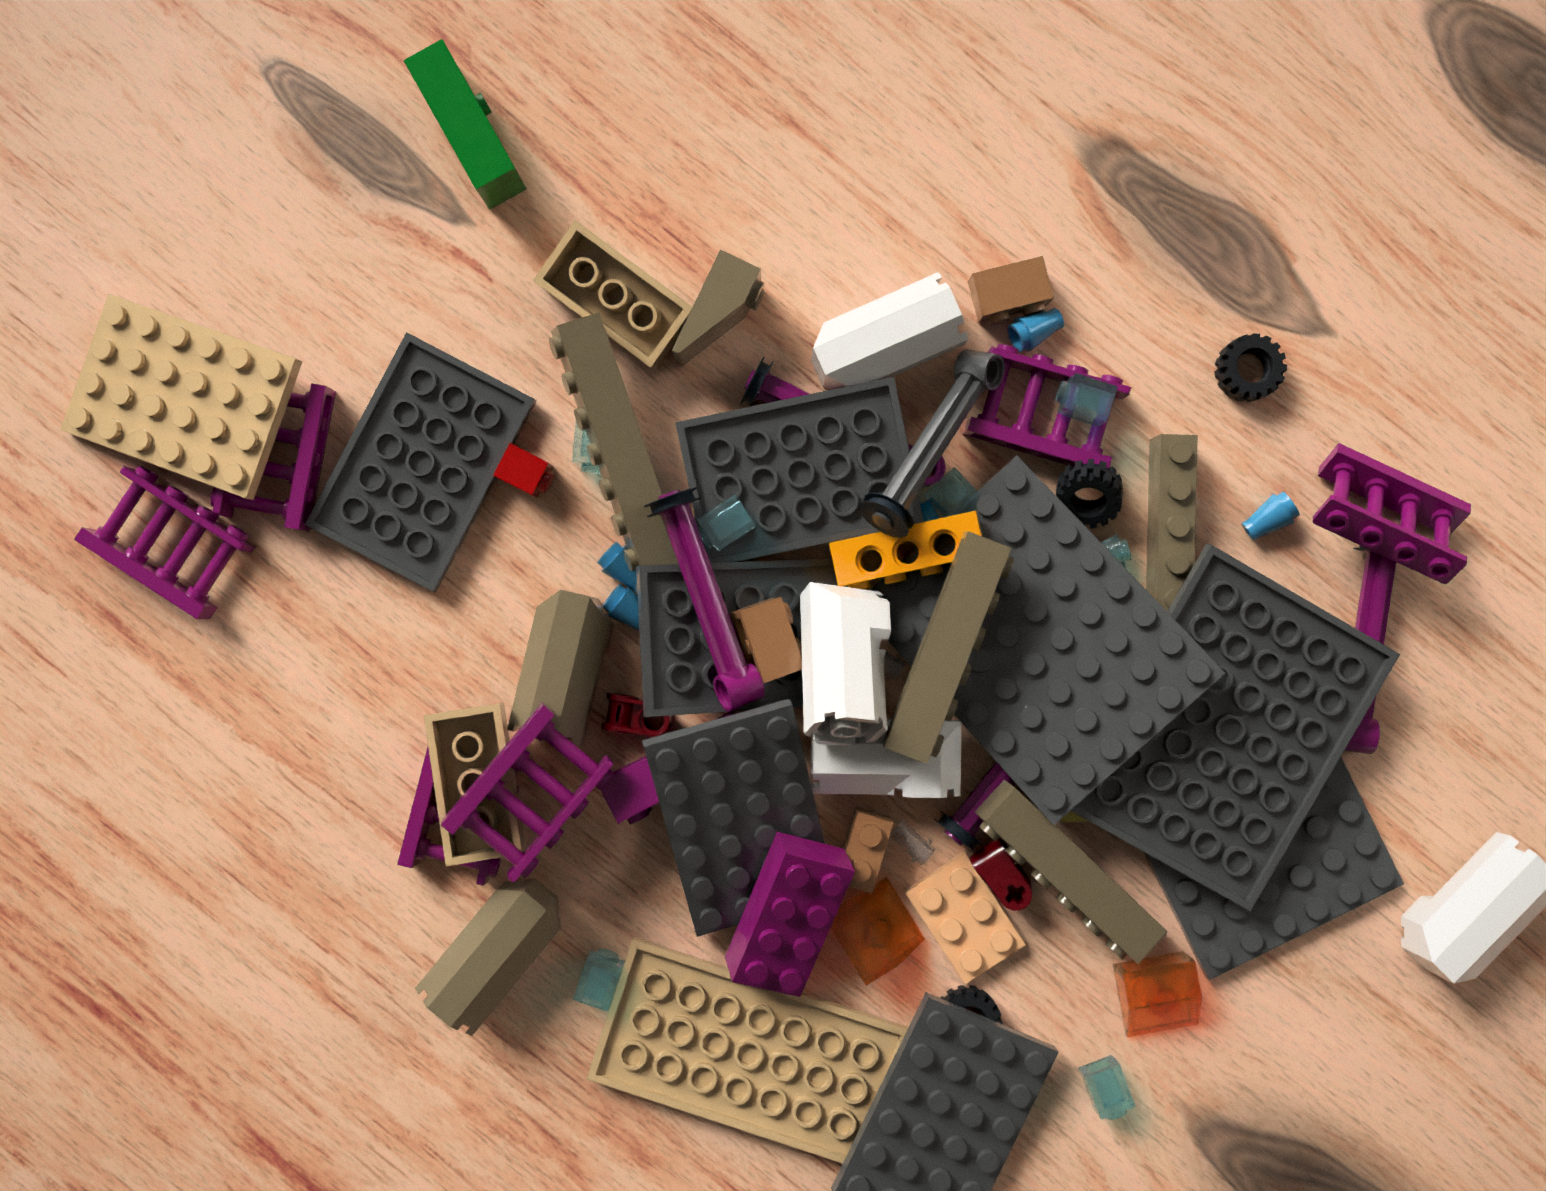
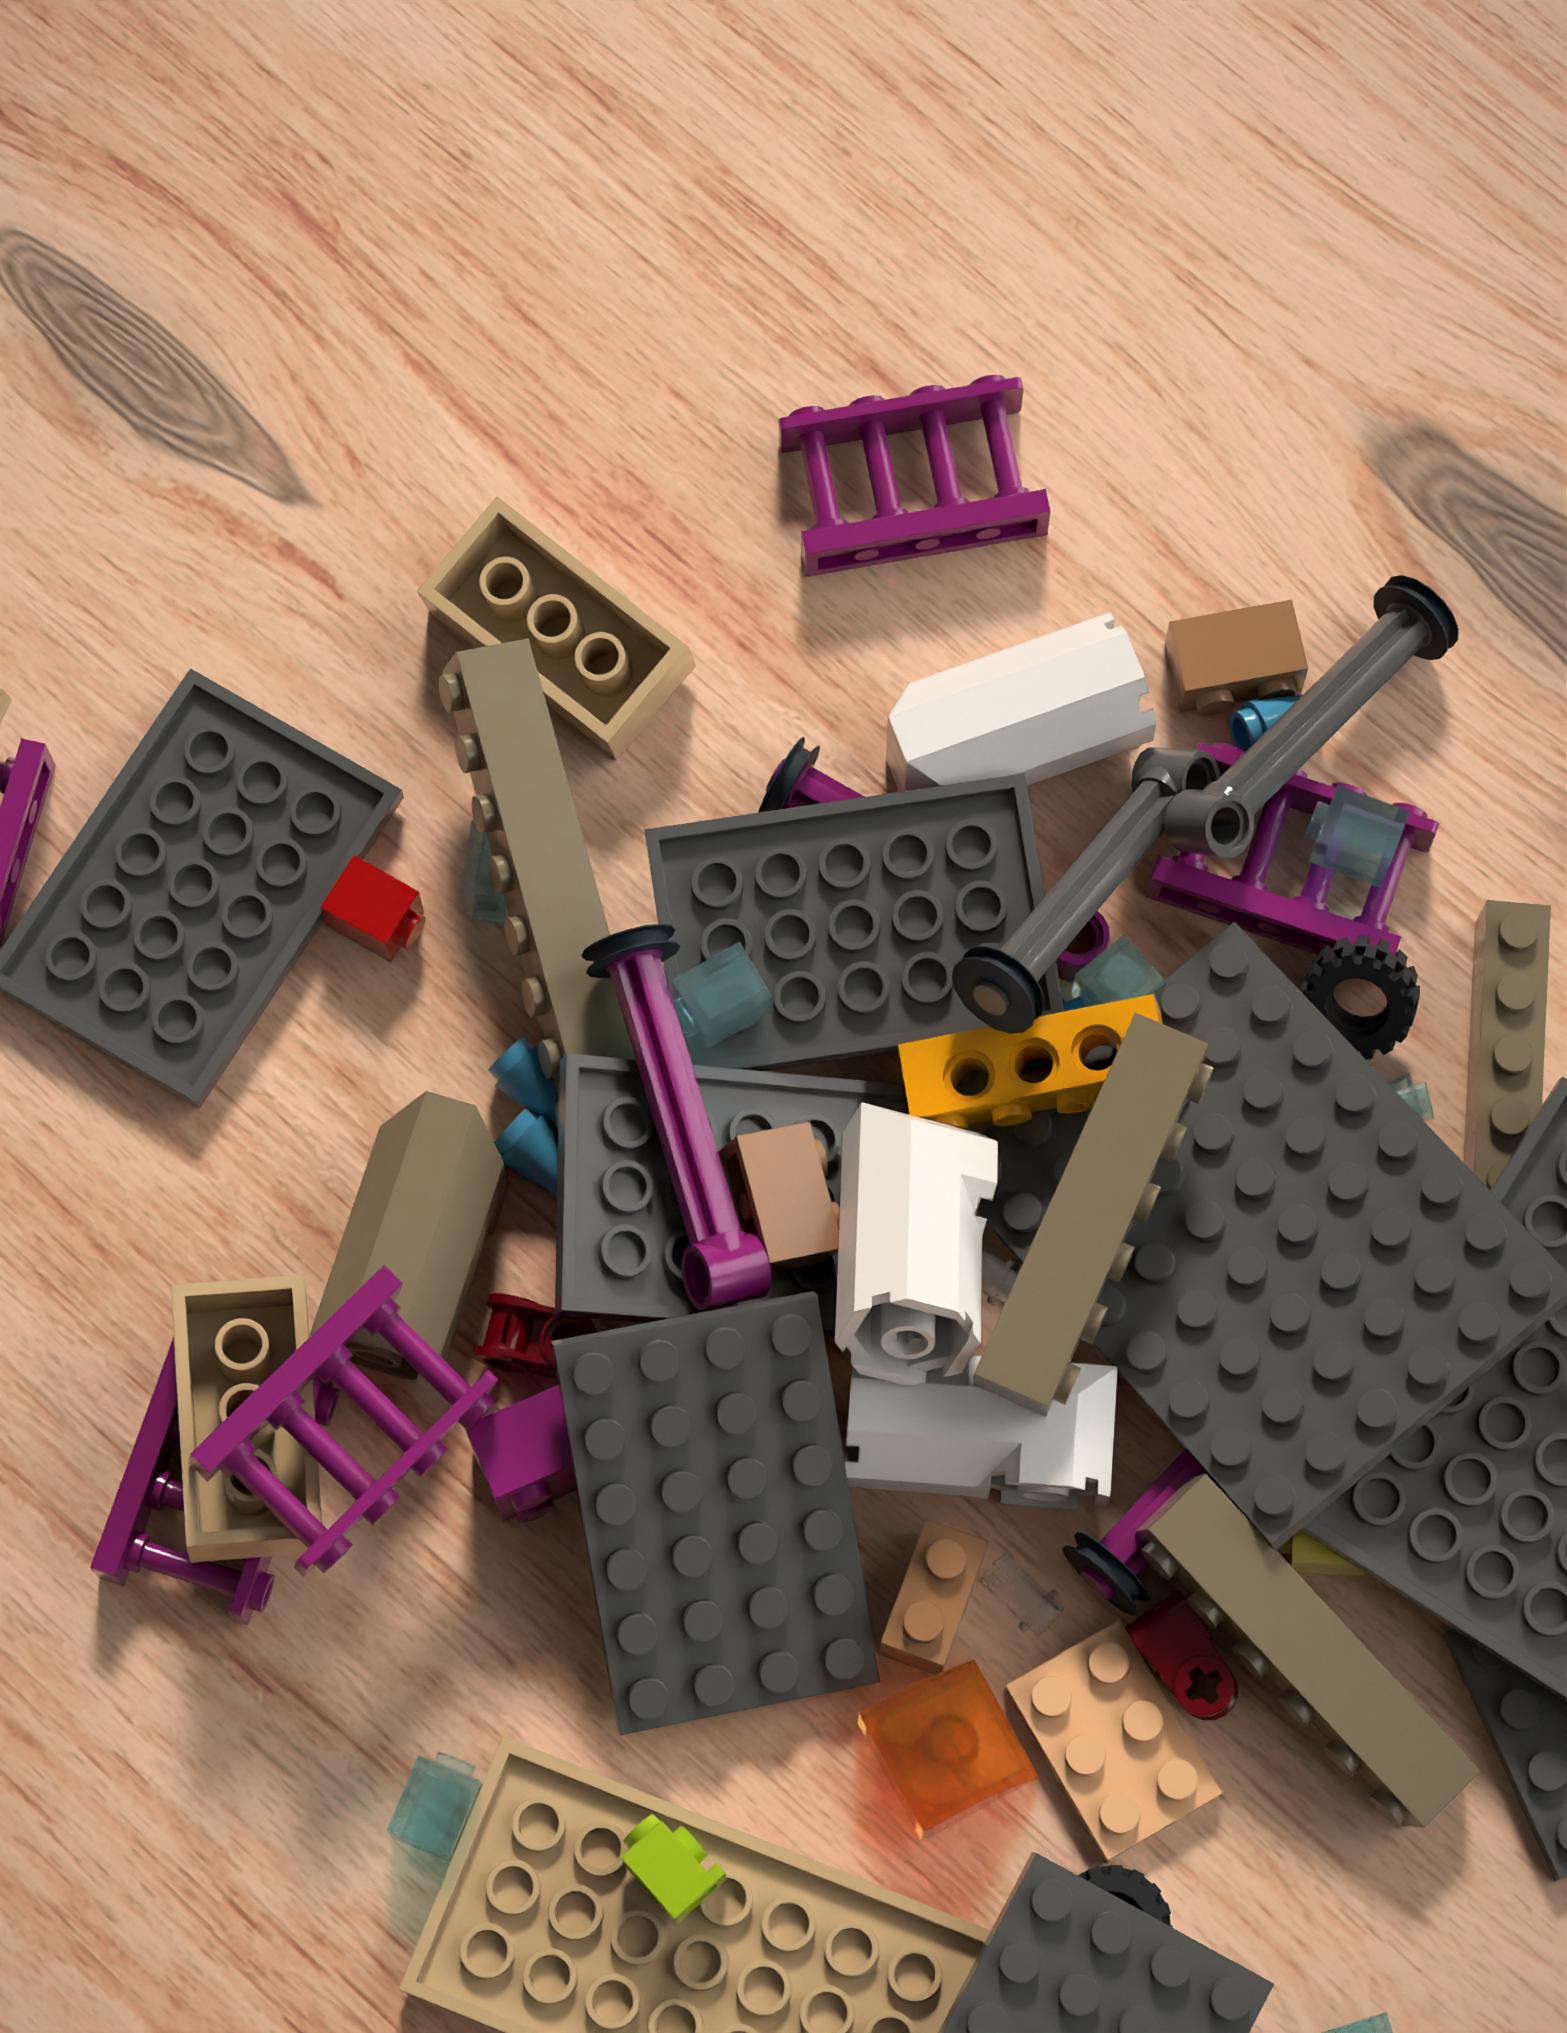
camera: 10 degrees right, 15 degrees down
green brick [403,39,527,210] -> none
dark tan brick [415,879,560,1036] -> none
dark tan slope [672,249,764,366] -> none
magenta brick [725,832,855,997] -> none
clear orange slope [1113,951,1202,1037] -> none
none -> lime brick [621,1814,727,1925]
none -> magenta fence [778,375,1051,577]
none -> dark grey piece [1164,575,1459,859]

